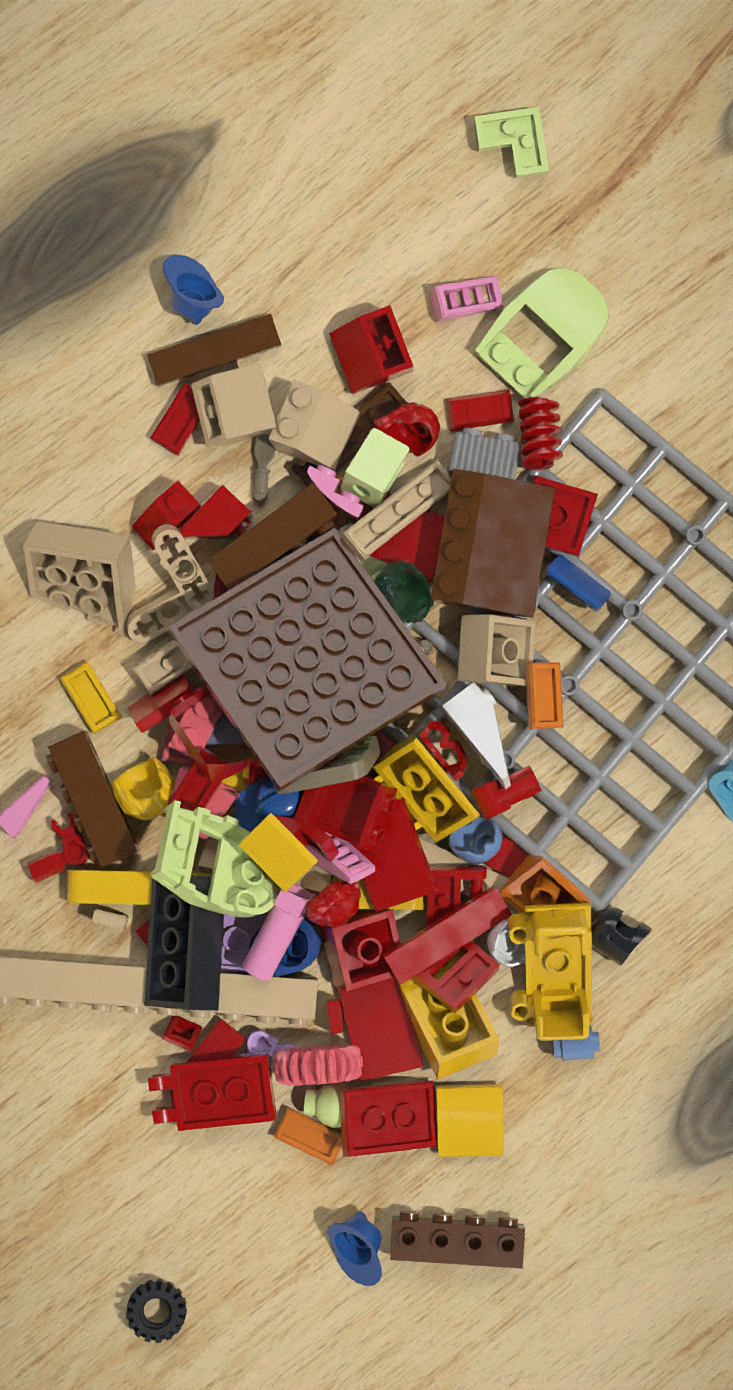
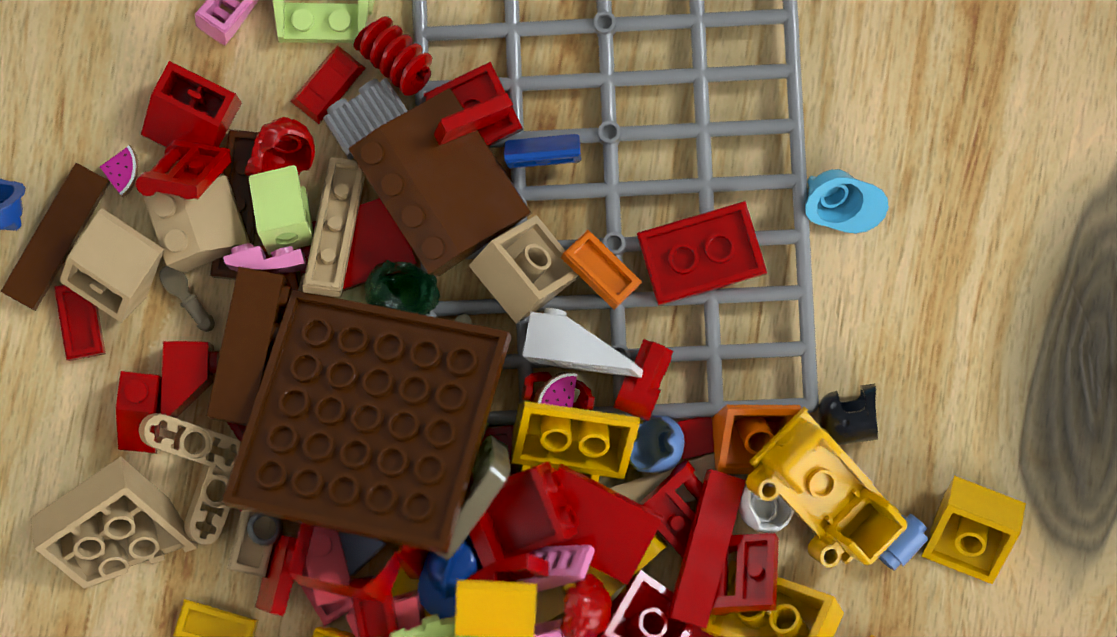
camera: 40 degrees left, 5 degrees down
none -> dark pink tile [100,145,138,198]
none -> red plate [135,140,231,199]
none -> dark grey piece [247,513,283,546]
none -> red tile [434,93,513,146]
none -> dark pink tile [533,372,577,408]
none -> red tile [637,201,767,306]
none -> yellow slope [921,476,1026,584]

